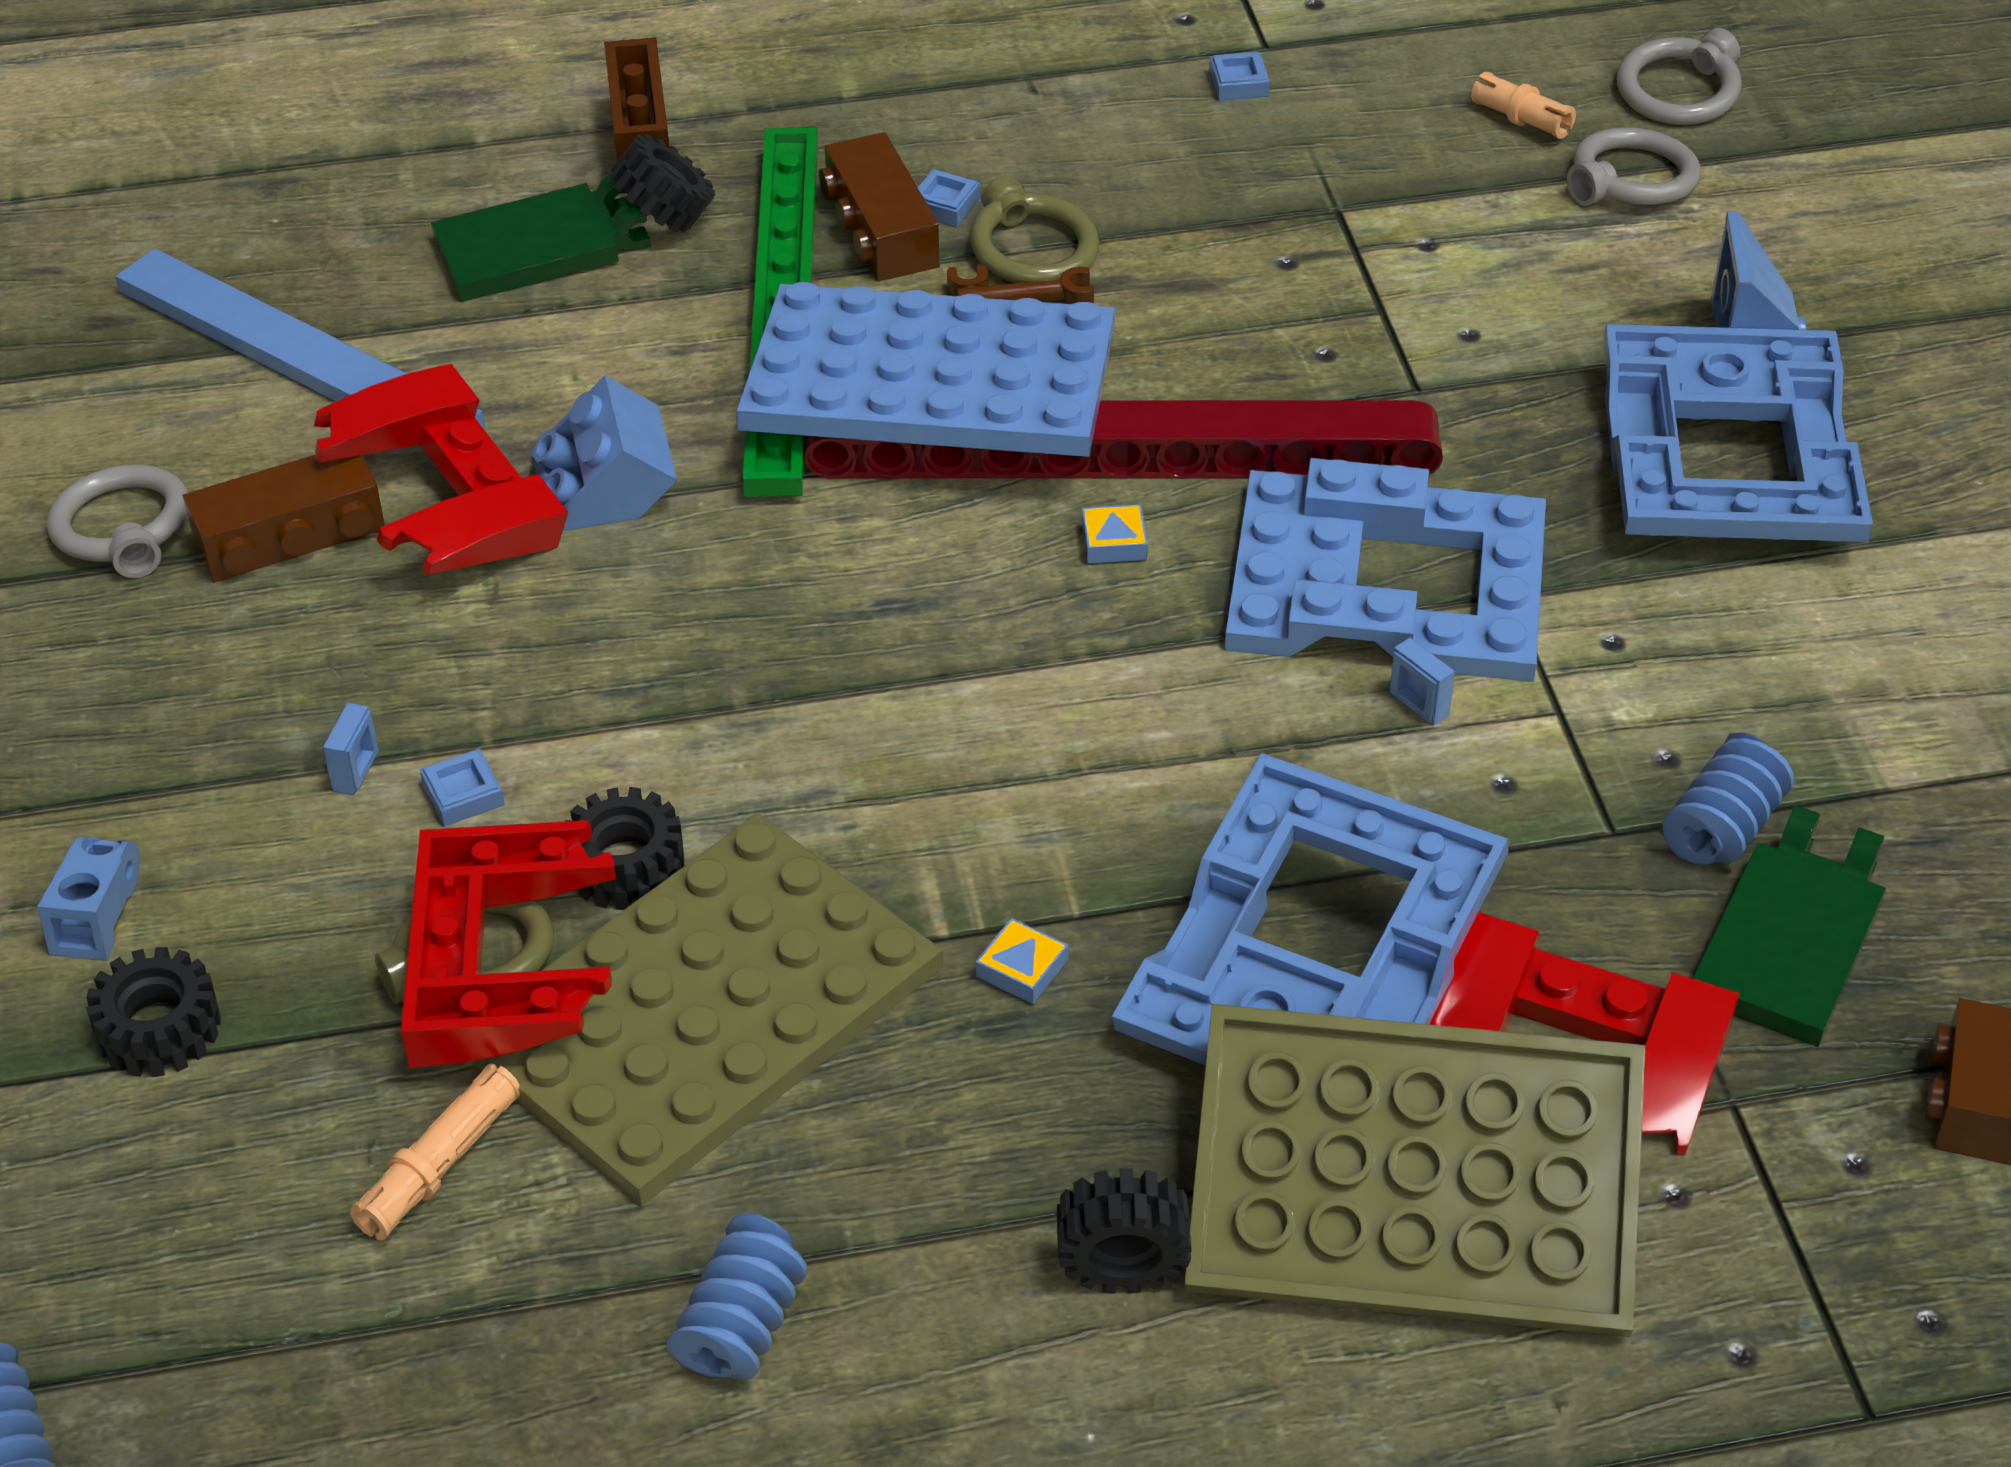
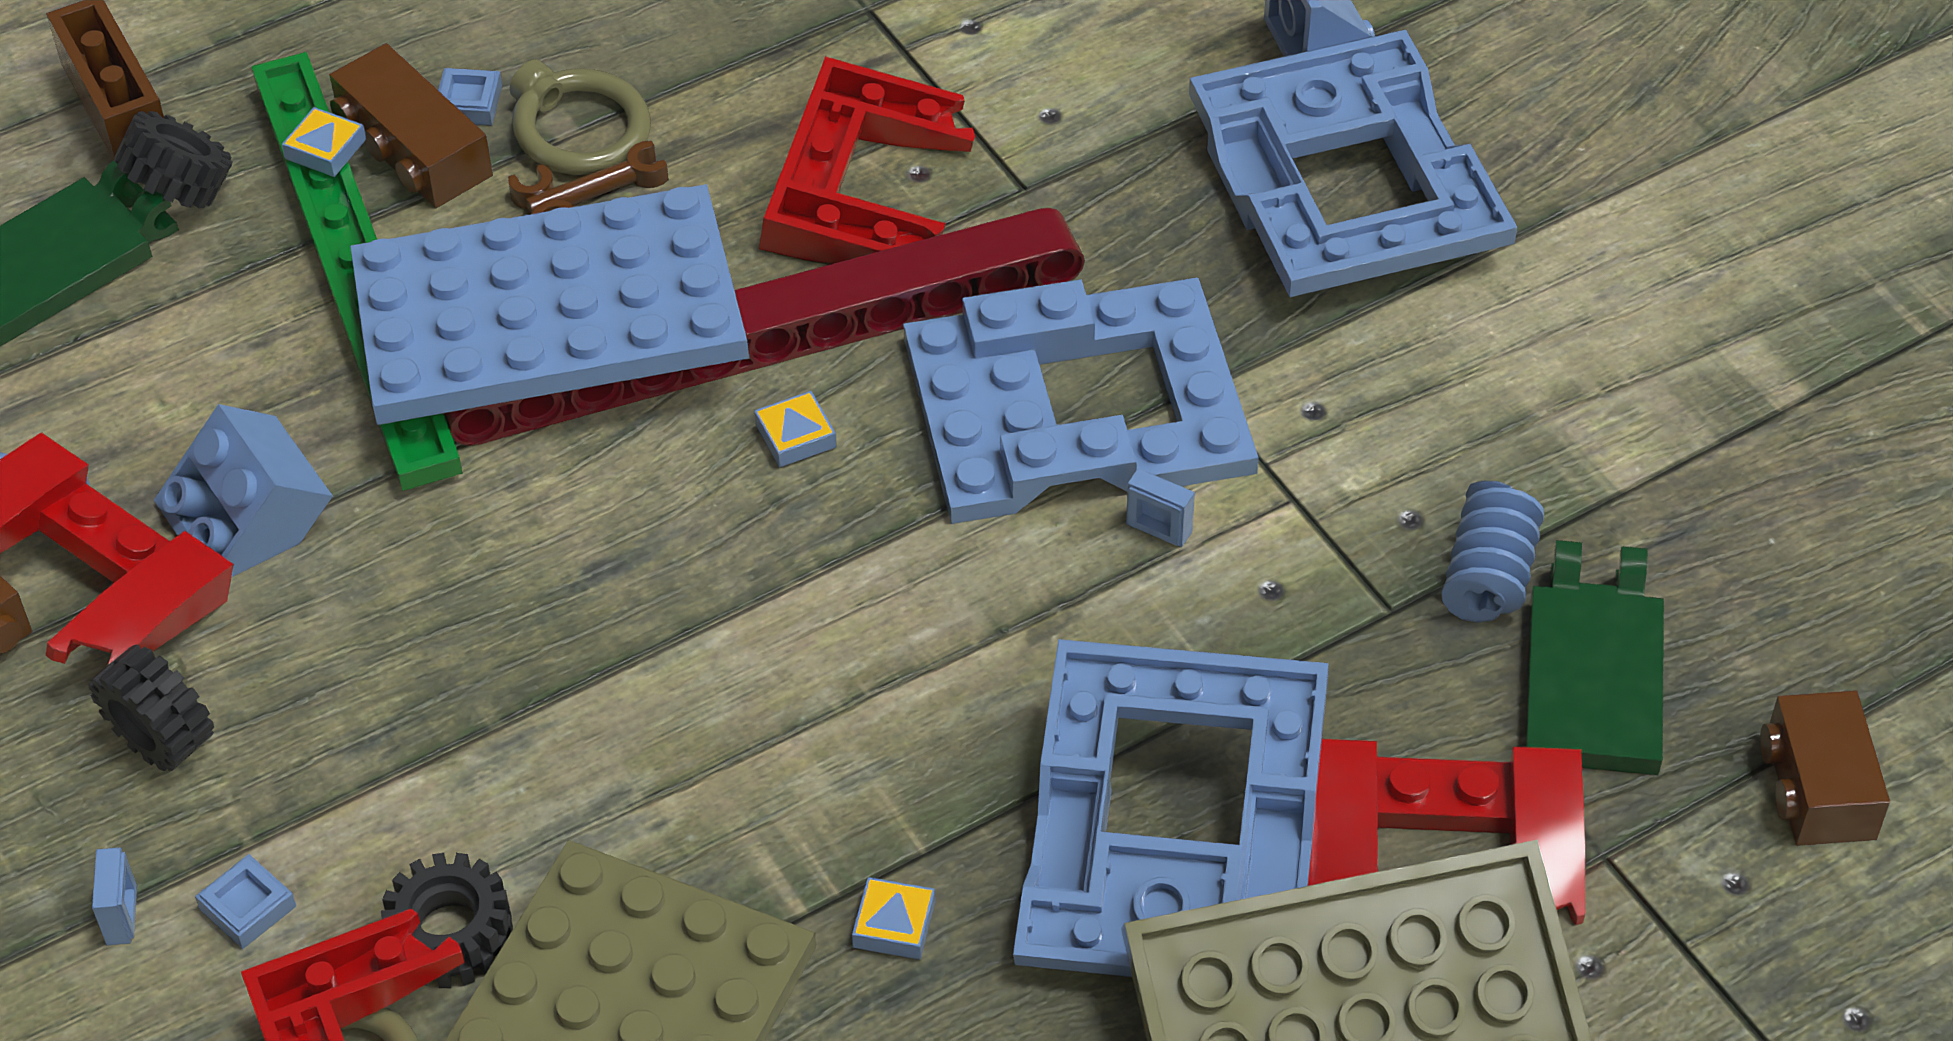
camera: 20 degrees left, 5 degrees up
none -> black tyre [89,645,214,772]
none -> medium blue tile [282,107,366,177]
none -> red wedge [759,56,975,264]

